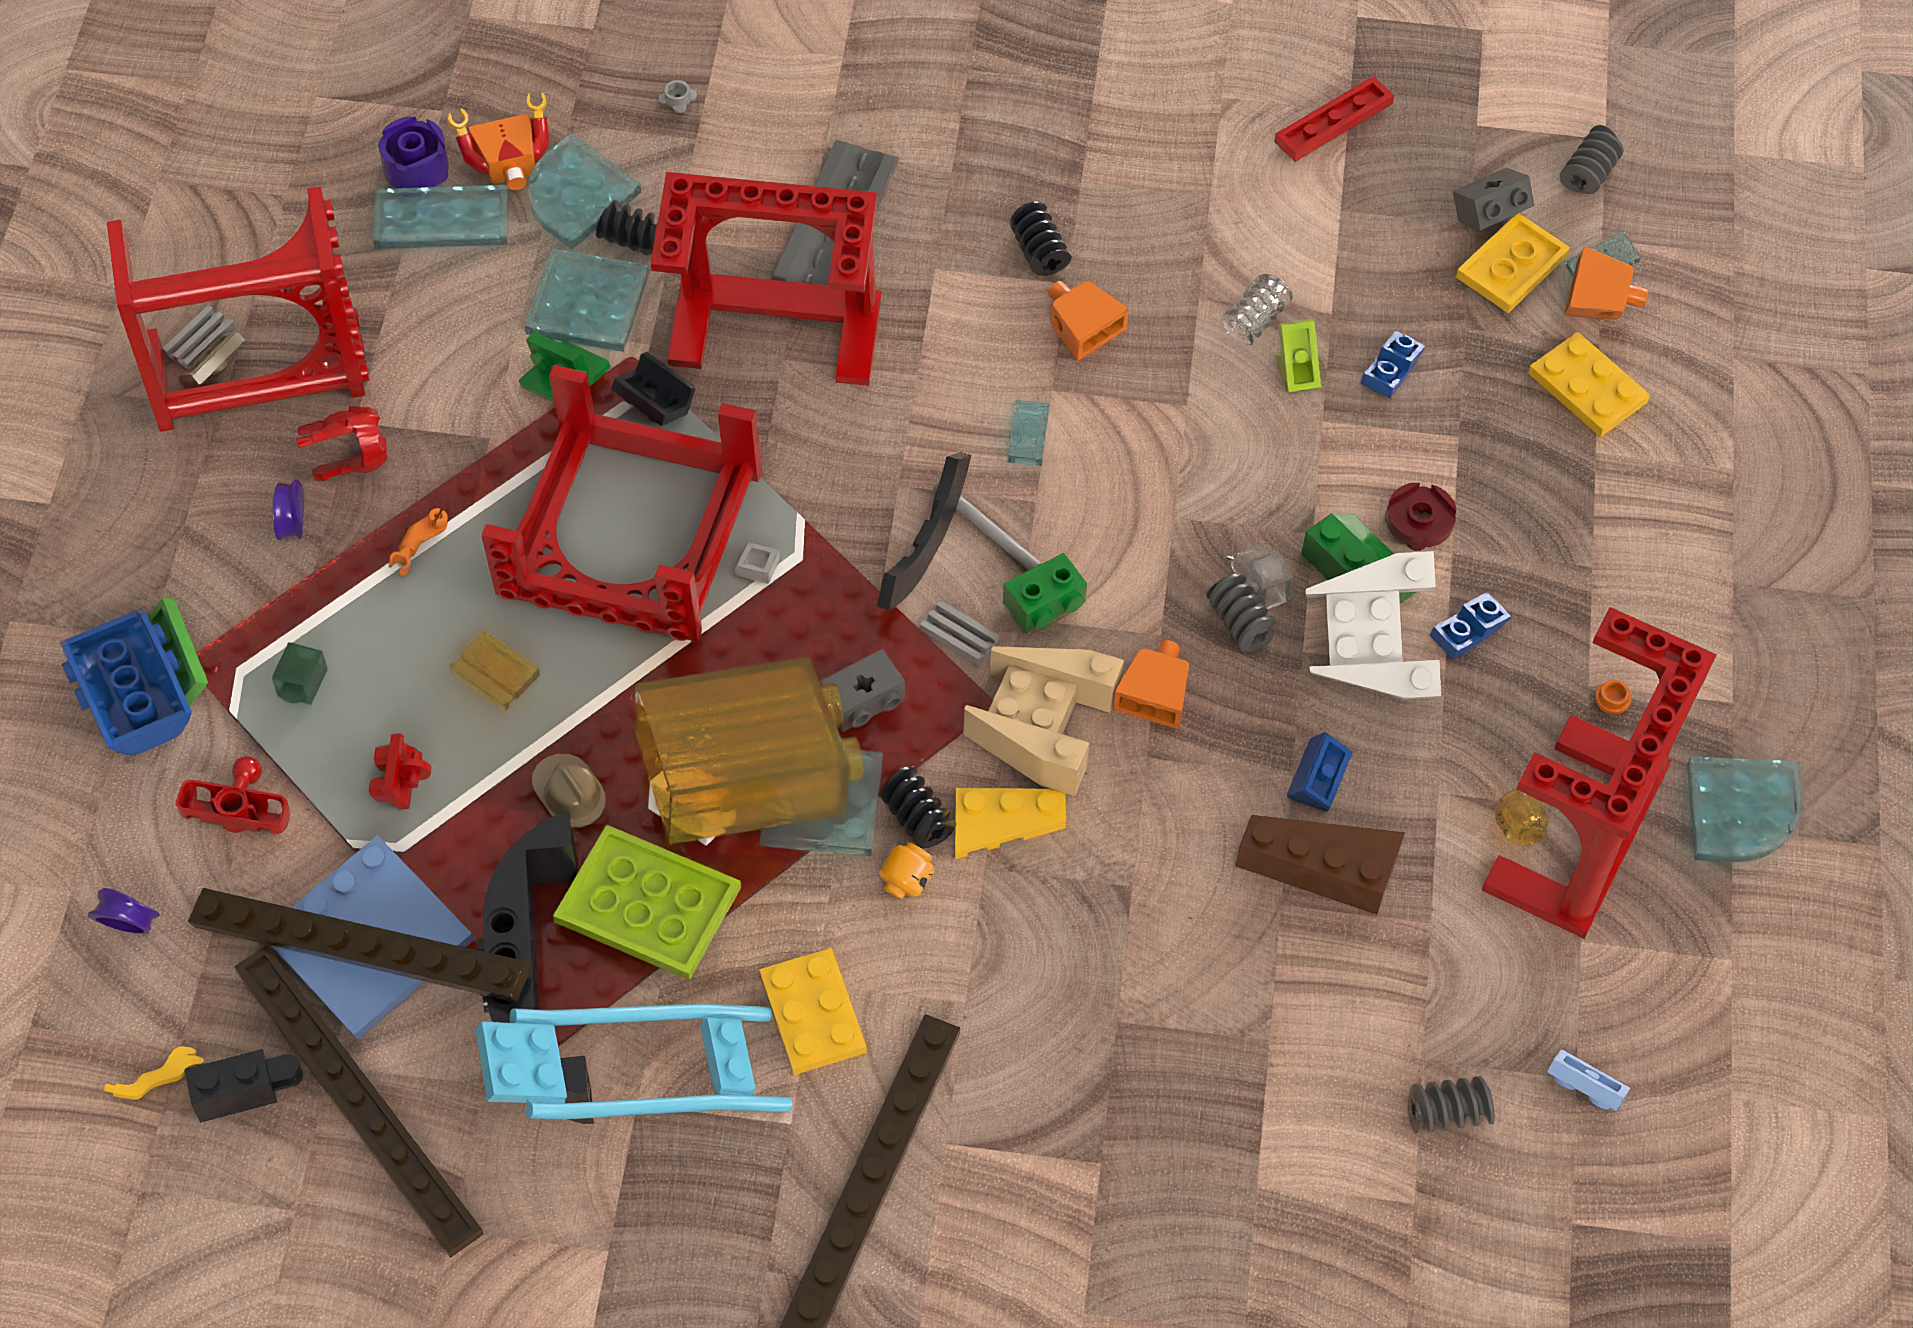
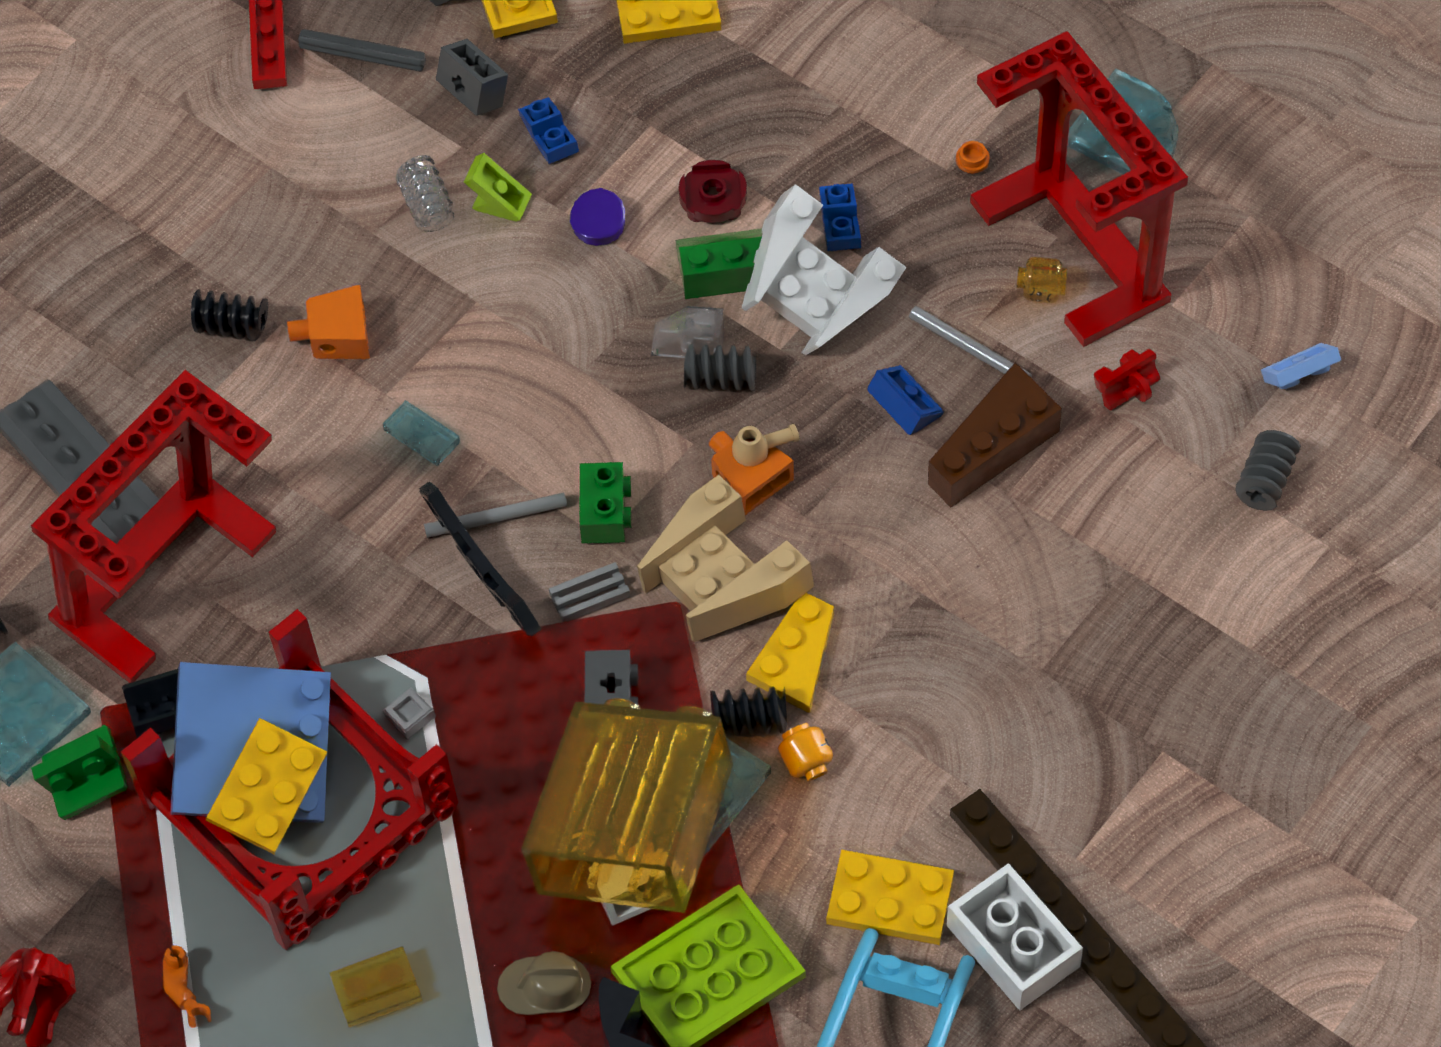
camera: 55 degrees left, 0 degrees up
none -> medium blue plate [171,662,331,823]
none -> yellow plate [206,718,327,855]
none -> dark grey axle [298,29,426,71]
none -> dark grey brick [436,39,508,116]
none -> dark purple piece [570,188,625,246]
none -> tan bar [732,424,800,466]
none -> light grey bar [909,306,1032,378]
none -> white brick [947,863,1083,1010]
none -> red hips [1094,349,1161,411]

